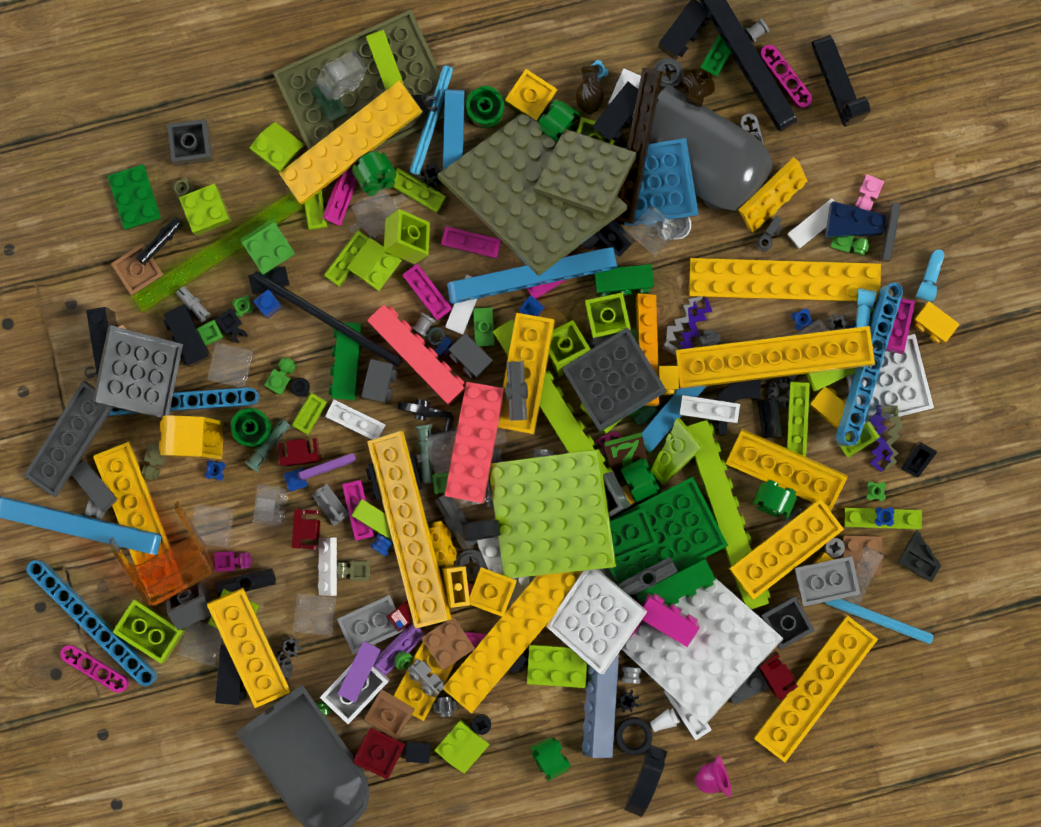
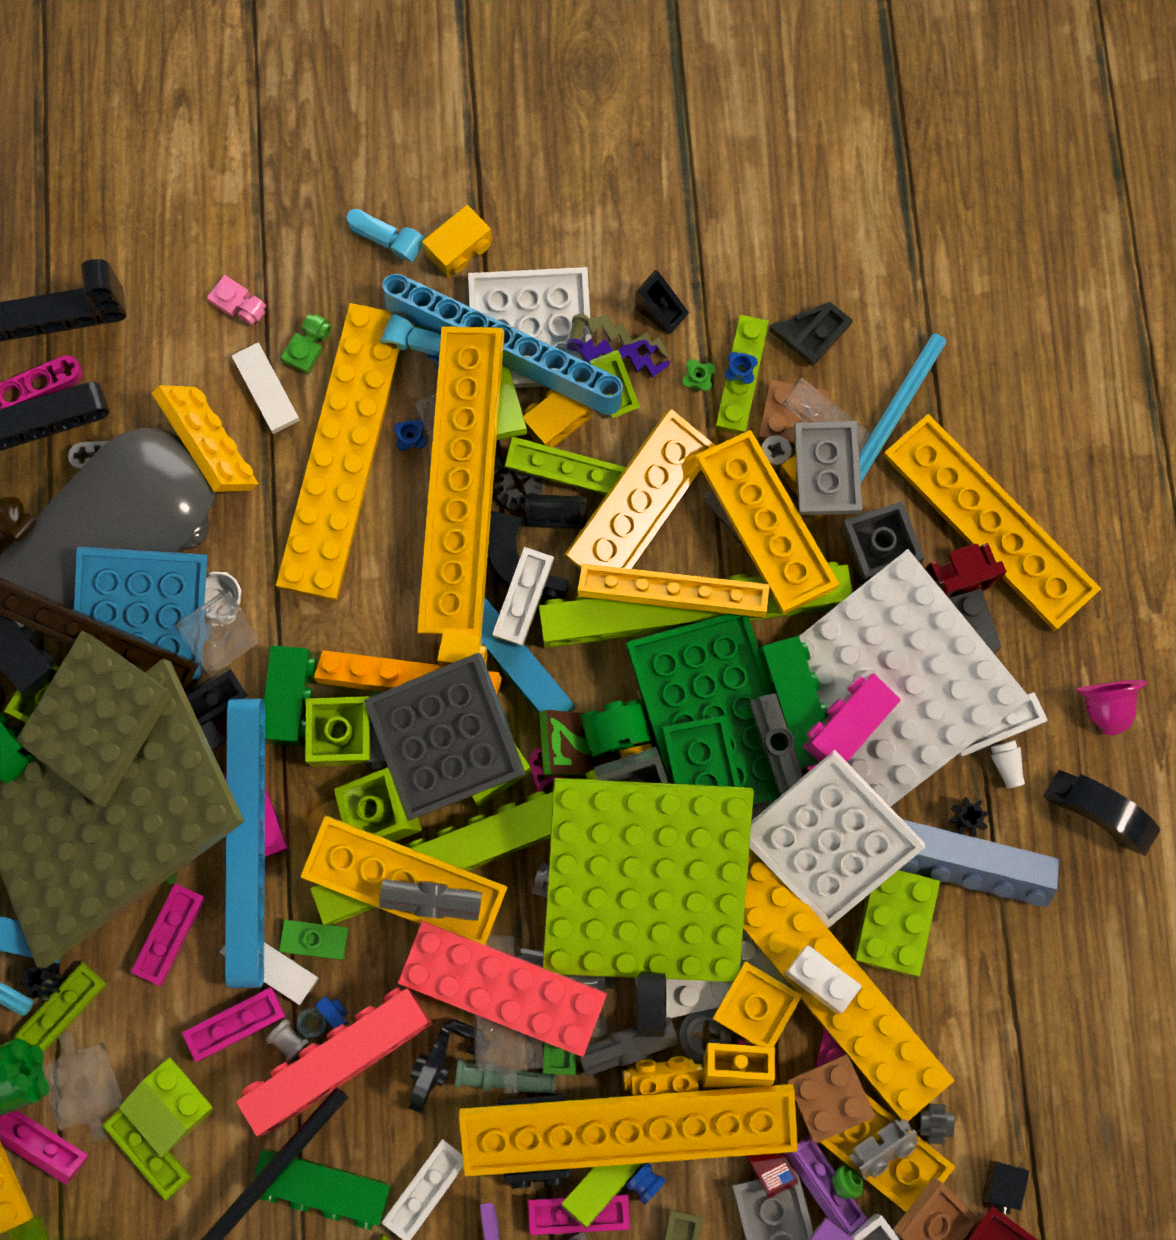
camera: 80 degrees left, 10 degrees down
lime tile [304,190,328,231] -> none
dark grey brick [361,359,398,404] -> none
lime brick [384,209,430,264] -> none
lime slope [435,719,490,774] -> none
dark grey brick [449,333,493,379] -> none
black wheel [472,714,491,735] -> none
black plate [509,654,528,674] -> none
blue plate [519,295,545,316] -> none
green brick [529,736,571,782] -> none
black tyre [616,717,652,755] -> none
light grey wheel [621,666,642,684] -> none
clear green brick [629,405,658,426] -> none
lime wing [651,418,704,485] -> none
piece [662,297,712,358] -> none
dark grey gear [699,329,721,347] -> none
green brick [752,480,797,520] -> none
dark grey plate [756,216,783,252] -> none
dark blue wing [825,201,886,239] -> none
dark grey gear [825,313,849,331] -> none
dark grey tile [880,203,901,263] -> none
dark pink plate [886,298,915,354] -> none
none -> yellow plate [578,563,770,618]
none -> white brick [784,945,862,1015]

